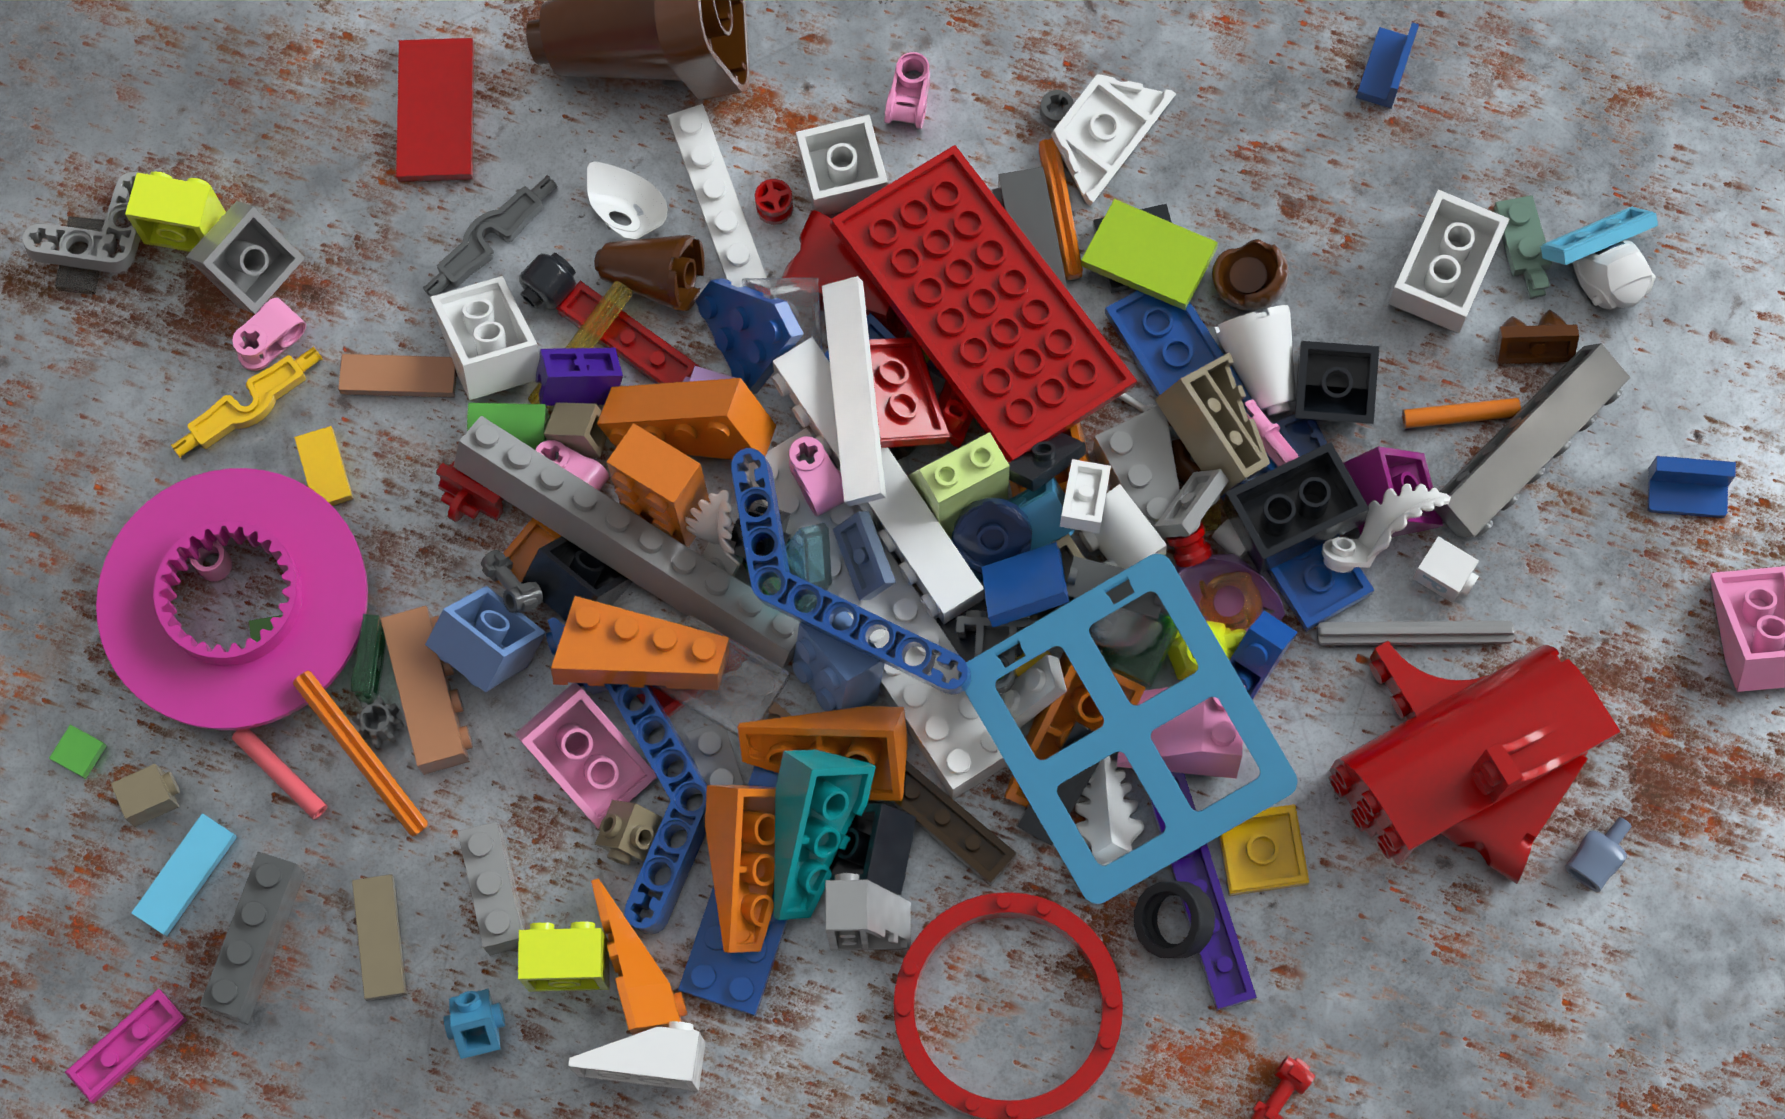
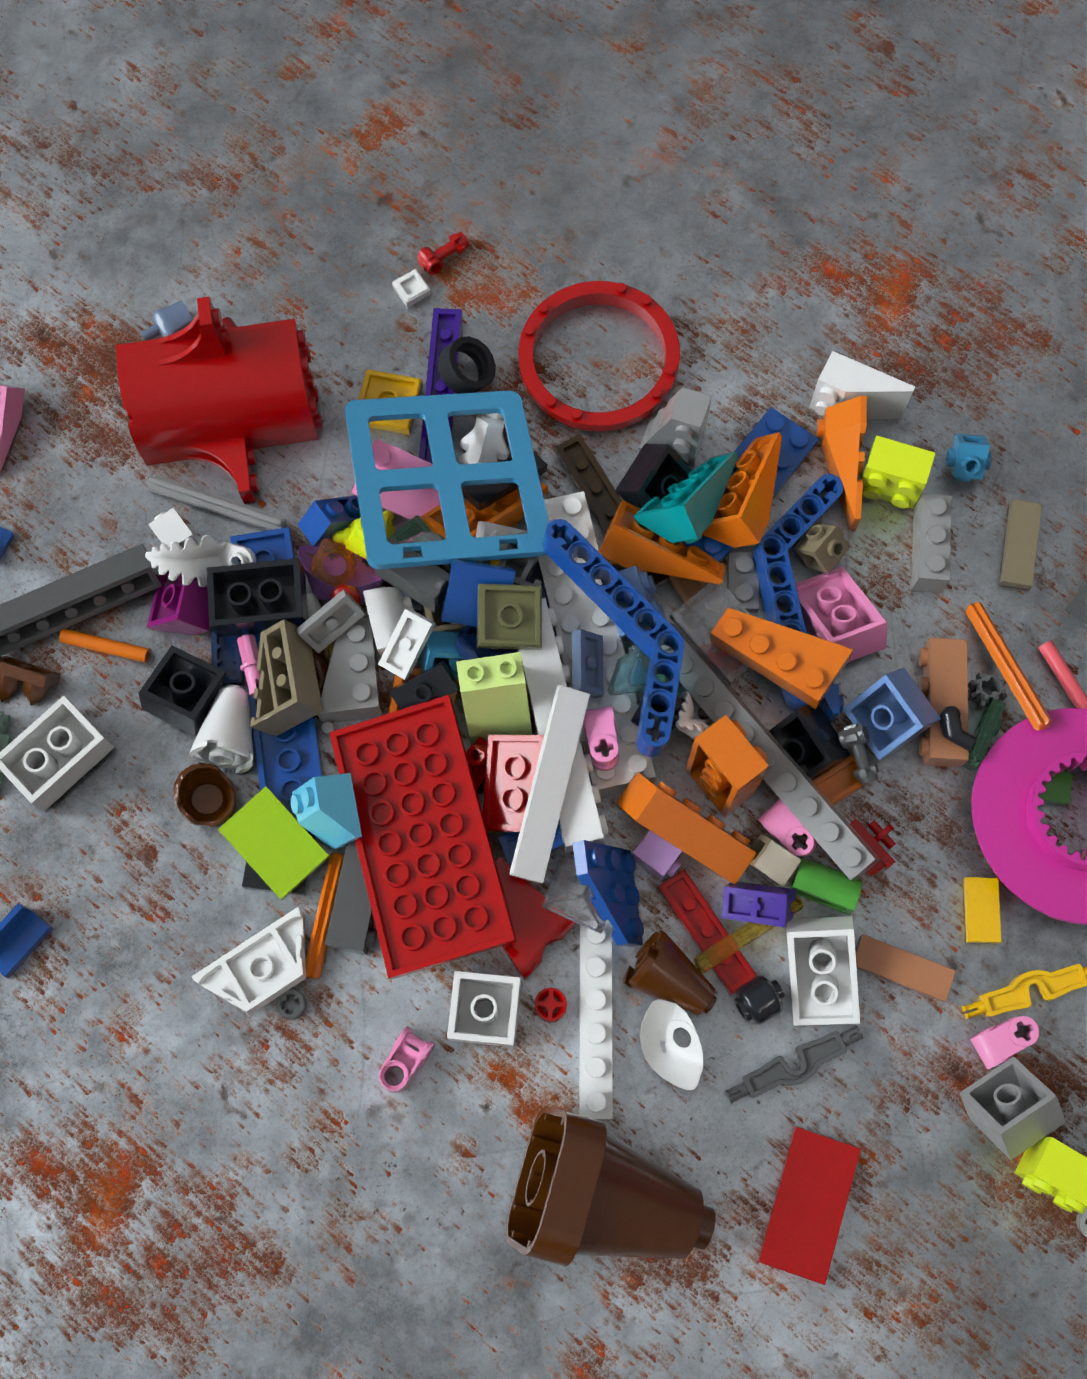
camera: 160 degrees left, 0 degrees up
none -> medium azure slope [291,773,362,850]
none -> white tile [392,269,431,308]
none -> olive plate [477,584,542,650]
none -> black arm [939,706,977,751]

